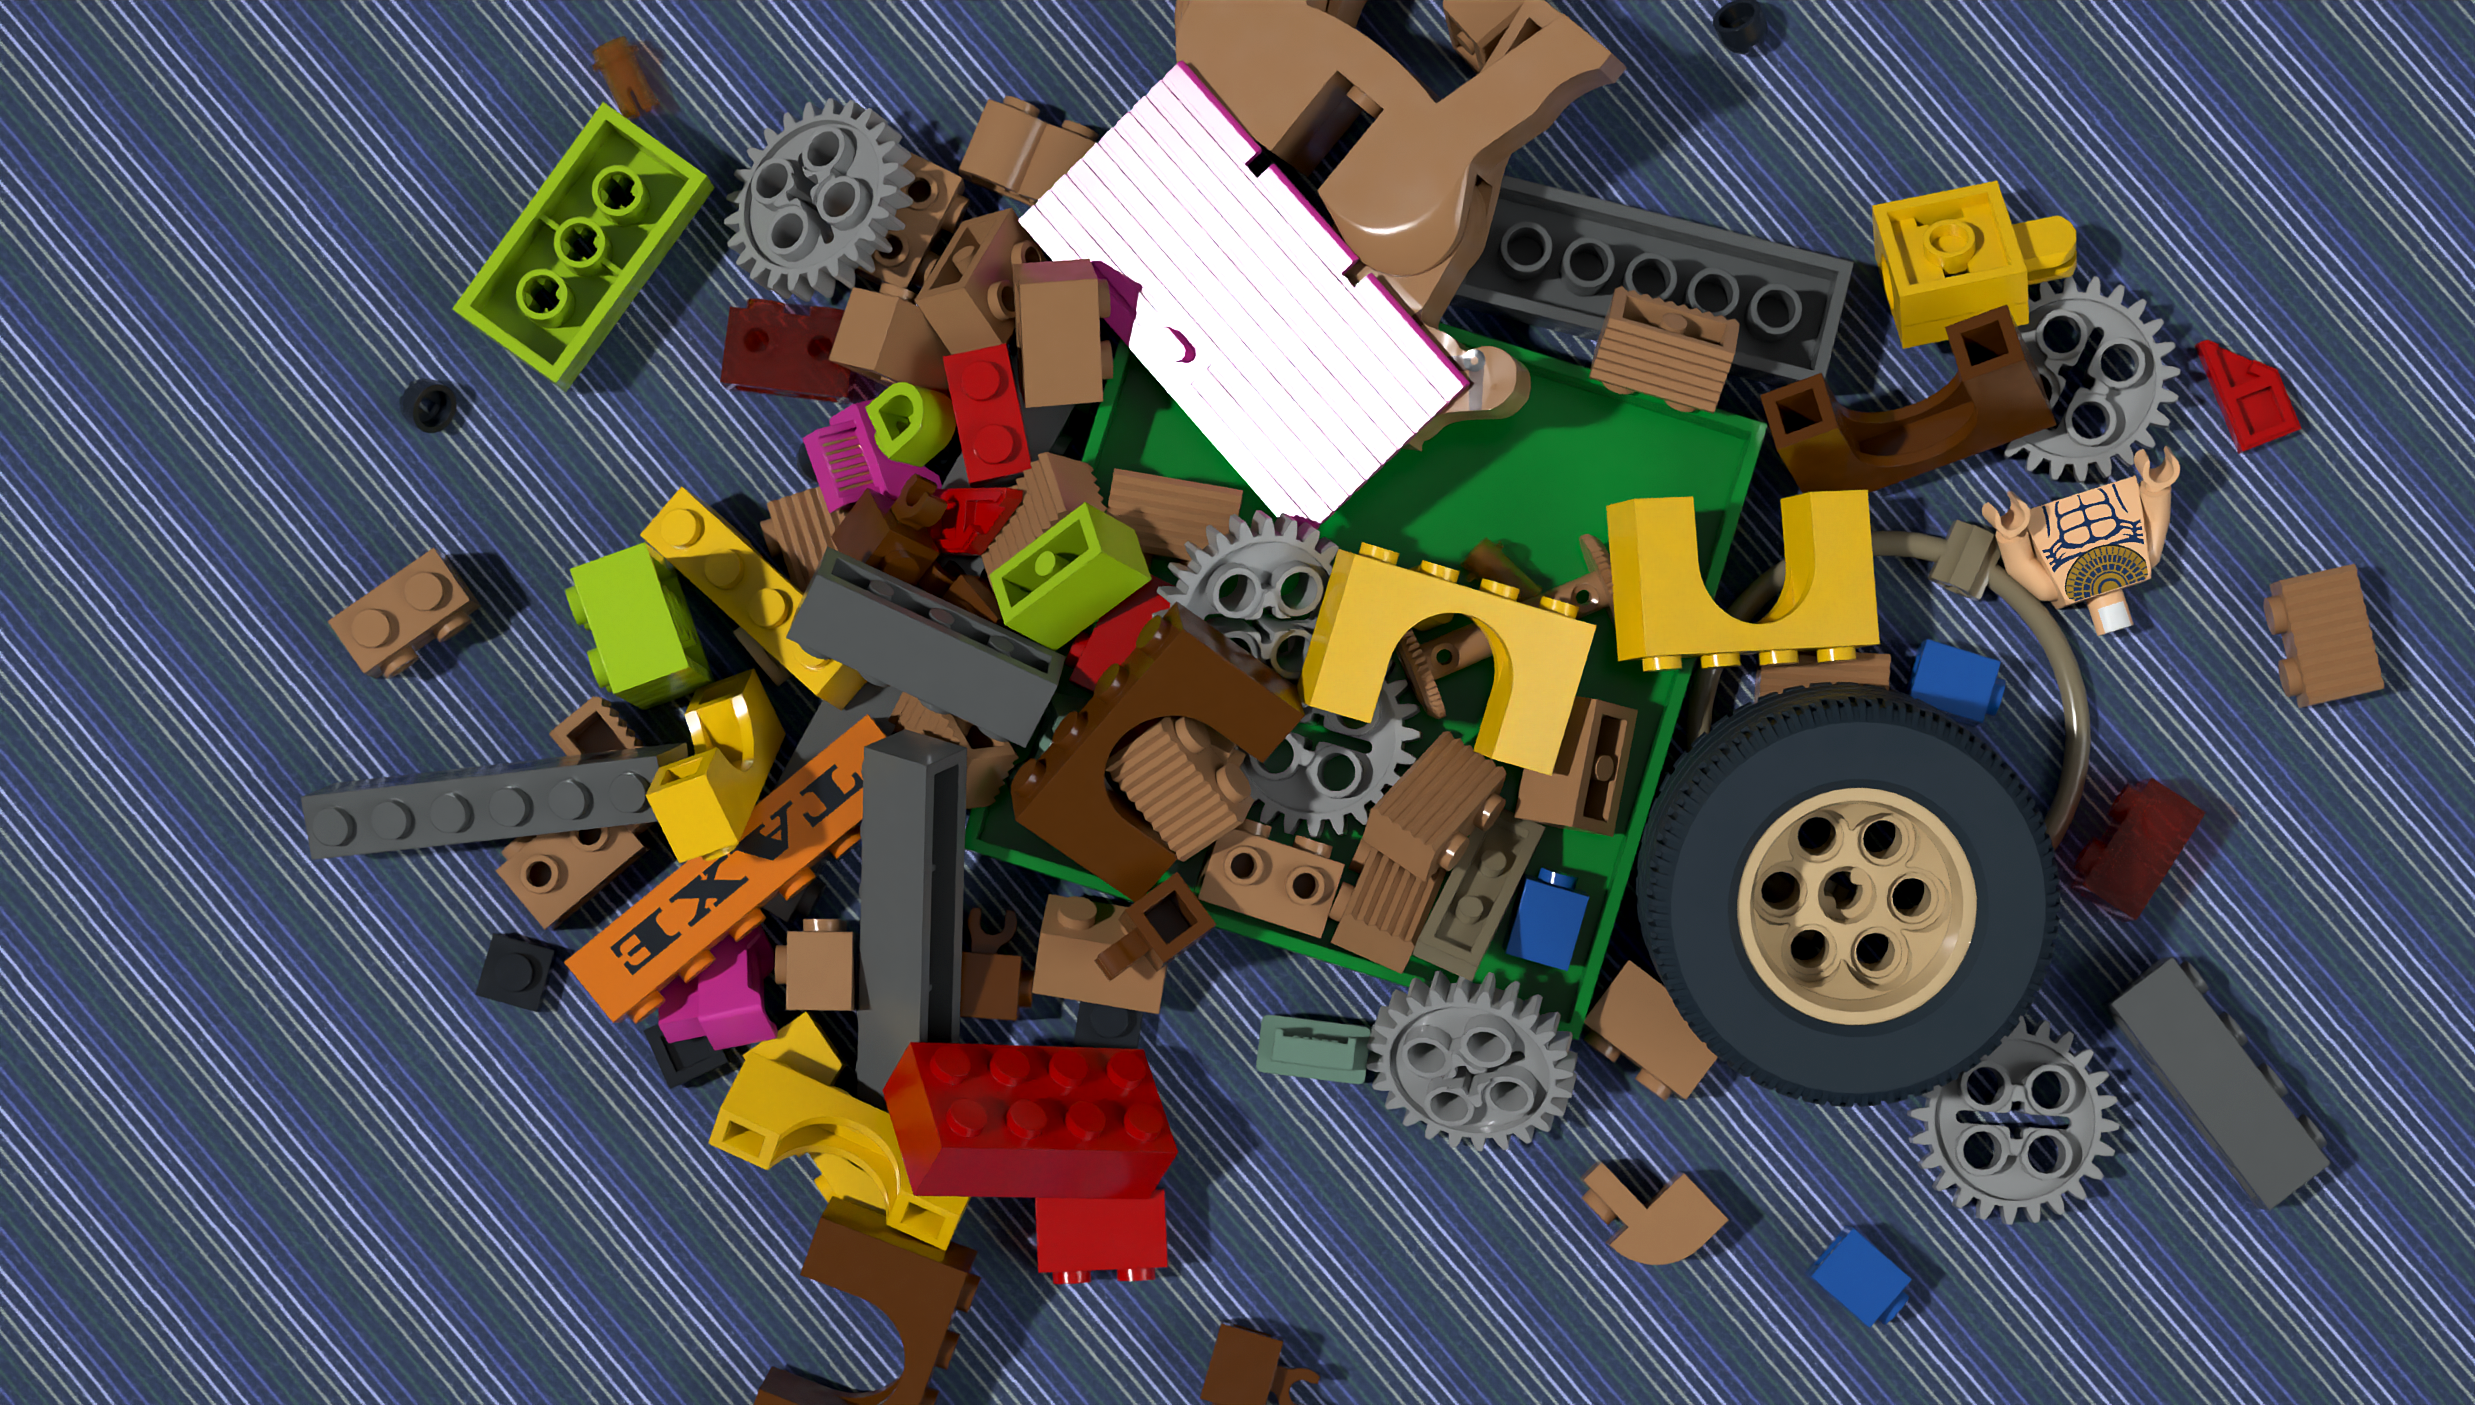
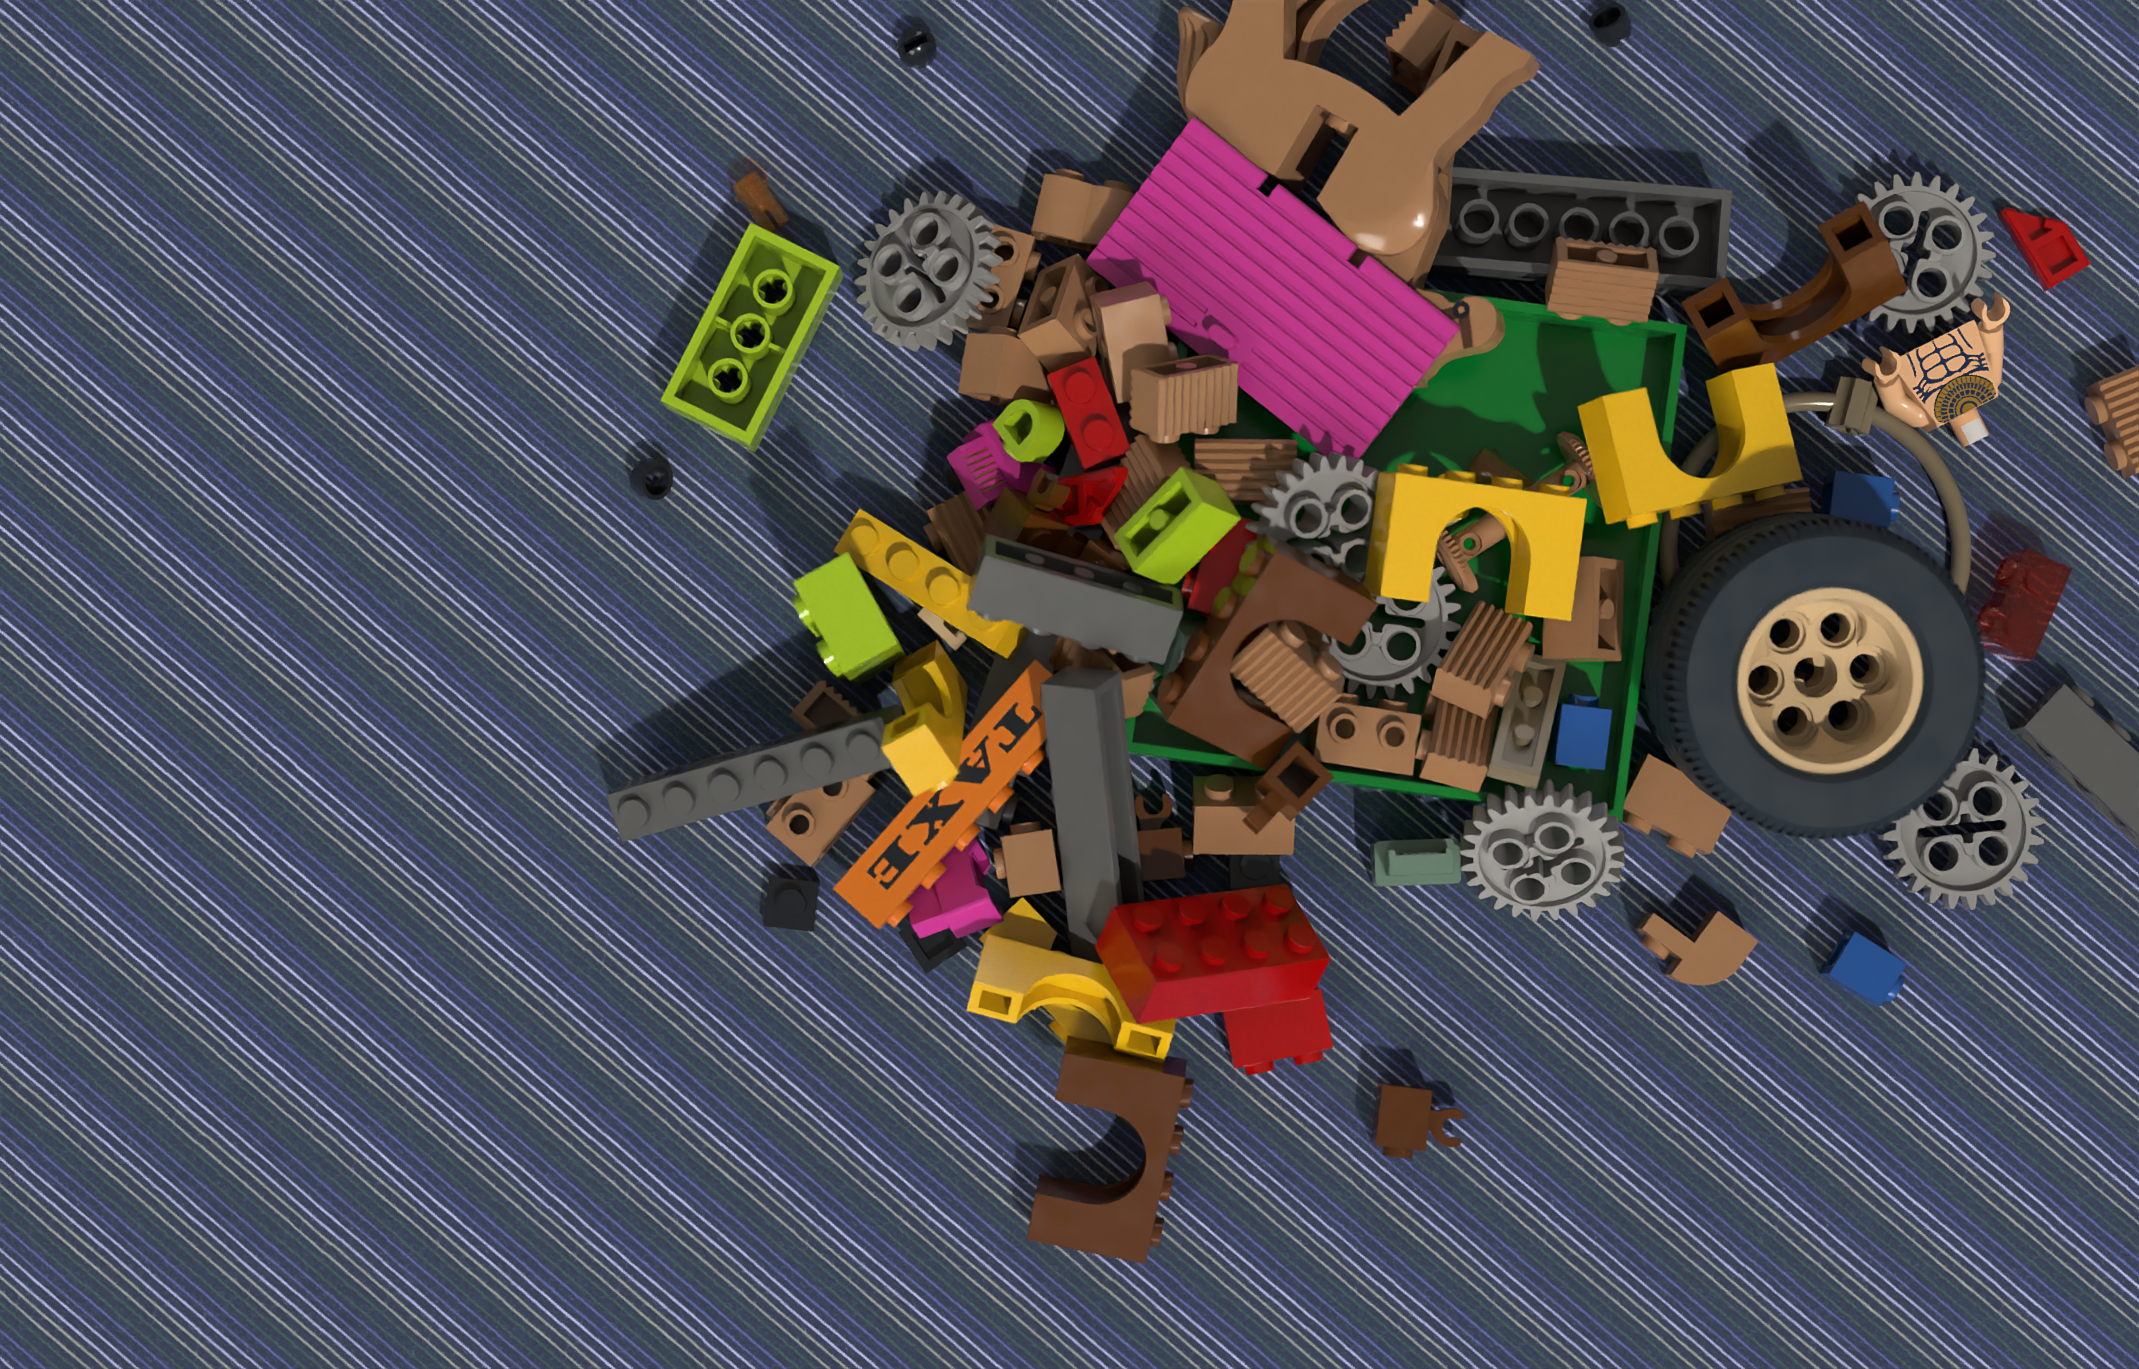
camera: 10 degrees left, 0 degrees up
medium nougat brick [328,548,481,679] -> none
clear red brick [720,299,856,405] -> none
yellow brick [1872,181,2077,349] -> none
none -> medium nougat brick [1129,353,1239,443]

